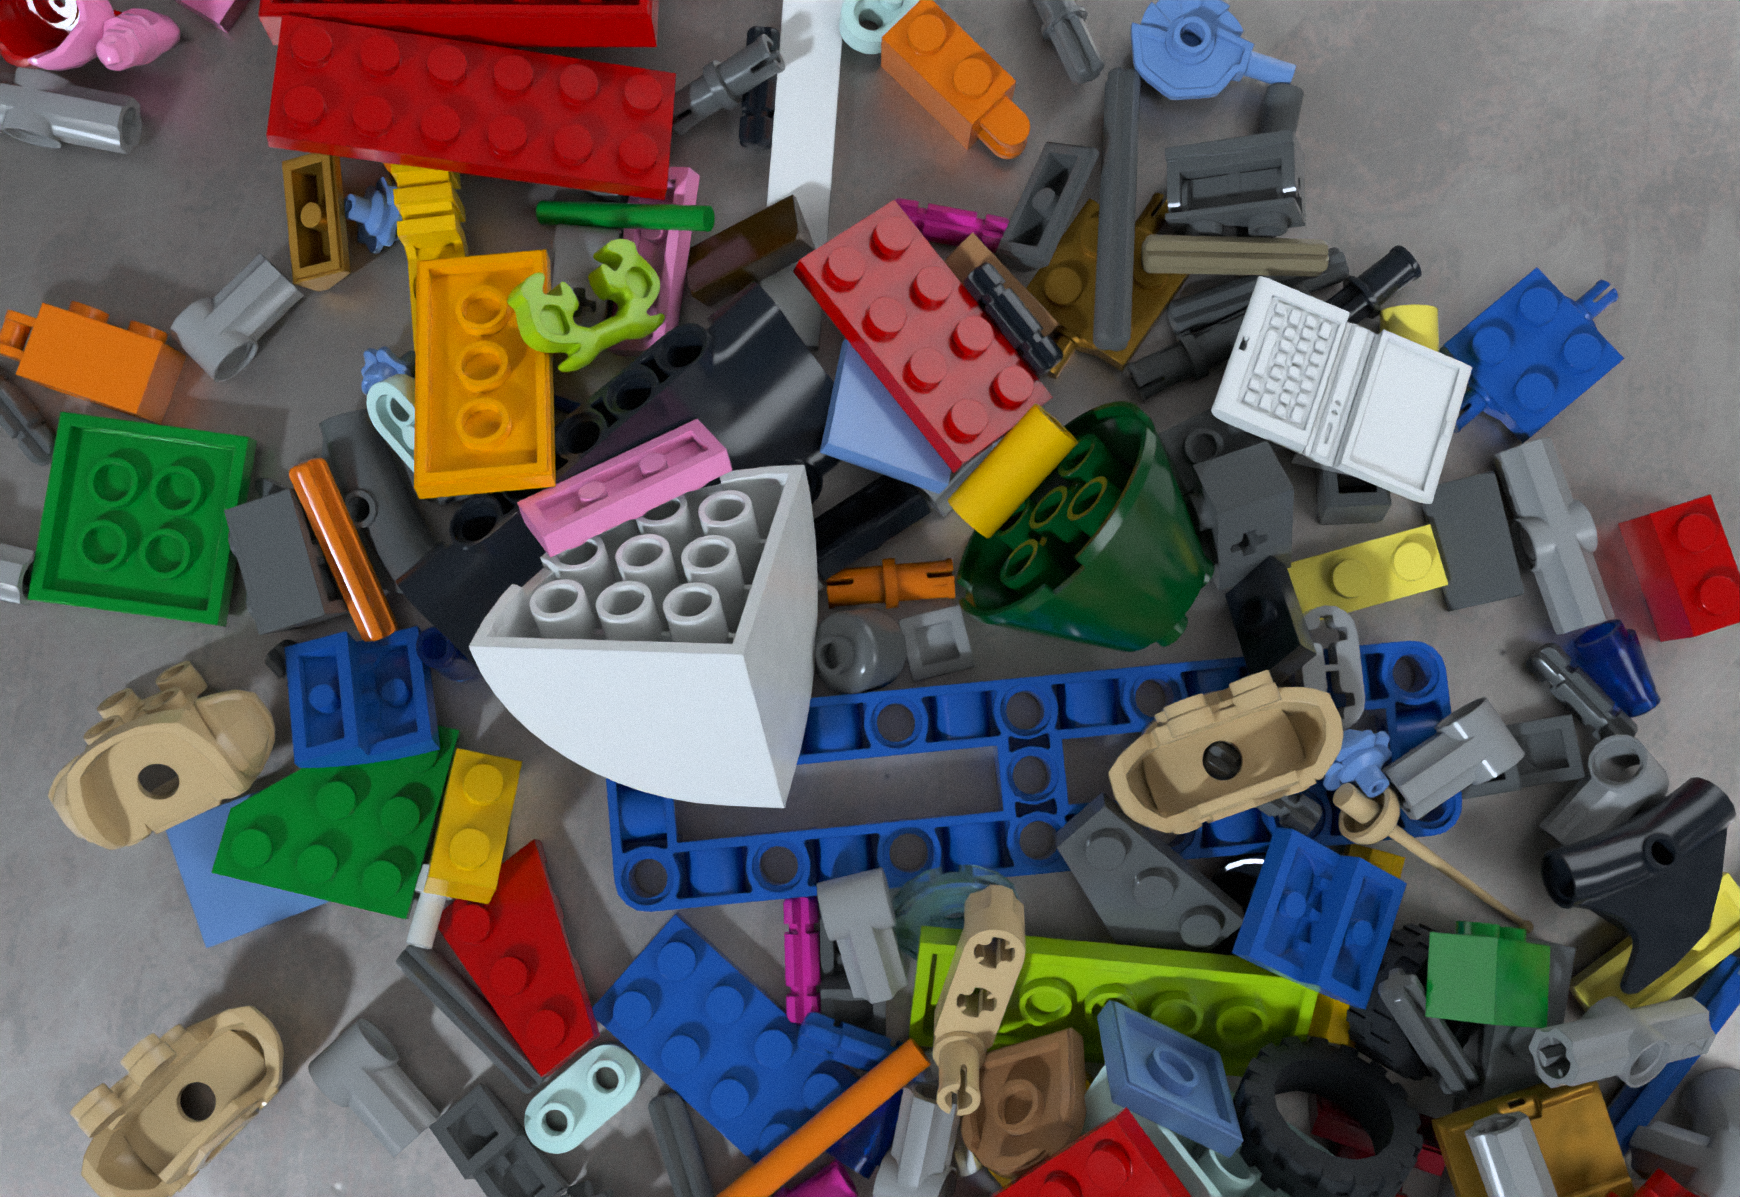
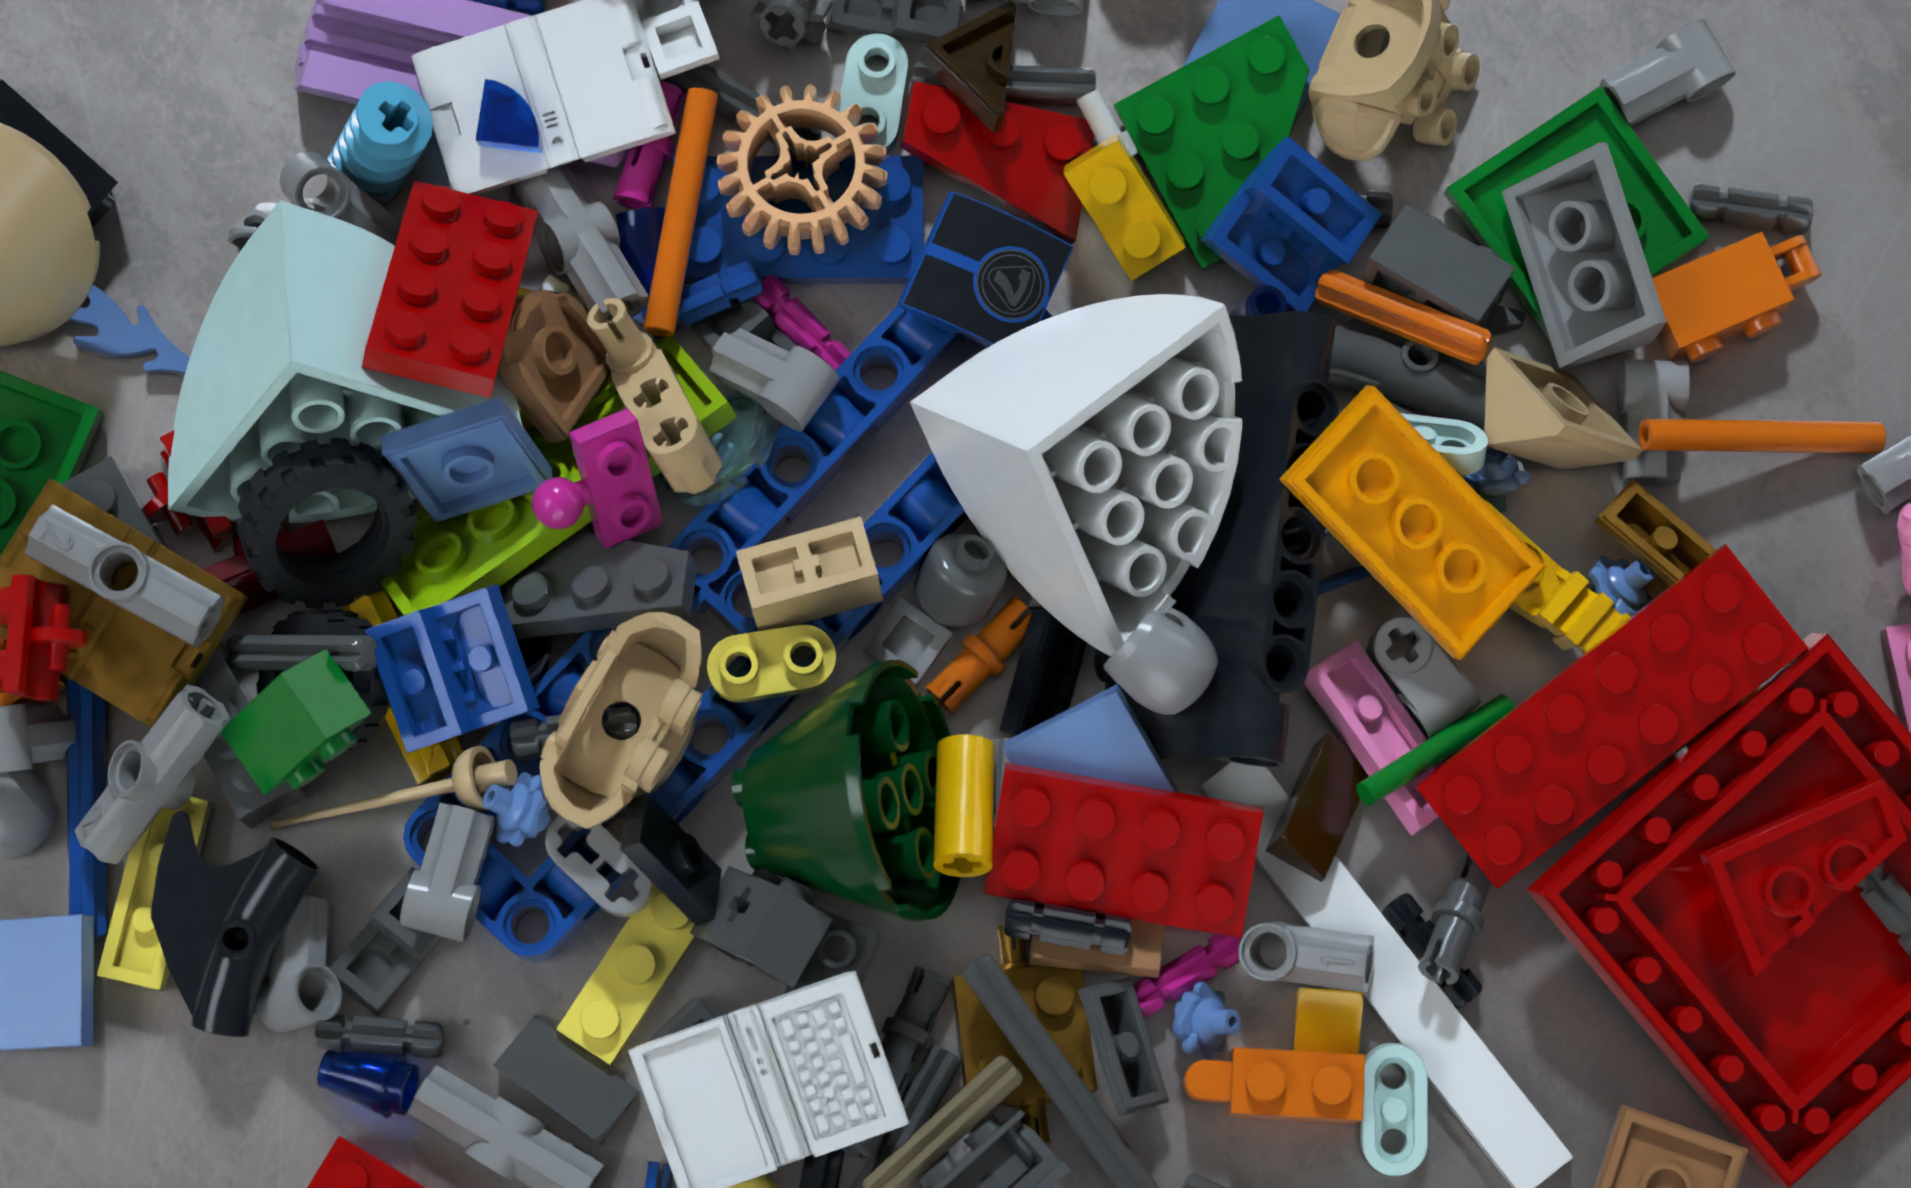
camera: 140 degrees right, 5 degrees down
lime helmet [507,239,665,372] -> none
bright pink plate [517,419,732,557] -> none
none -> dark pink plate [532,408,664,549]
none -> light yellow plate [707,625,837,703]
none -> light nougat gear [717,84,888,256]
none -> tan hinge [736,516,883,631]
none -> black slope [897,191,1074,348]
none -> dark brown tile [920,1,1017,134]
none -> light grey helmet [1104,608,1218,715]
none -> medium blue plant [1172,982,1241,1060]
none -> light grey piece [1238,921,1375,993]
none -> yellow slope [1293,988,1364,1054]
none -> tan slope [1484,347,1642,470]
none -> light grey slope [1501,142,1666,368]
none -> orange piece [1638,419,1886,453]

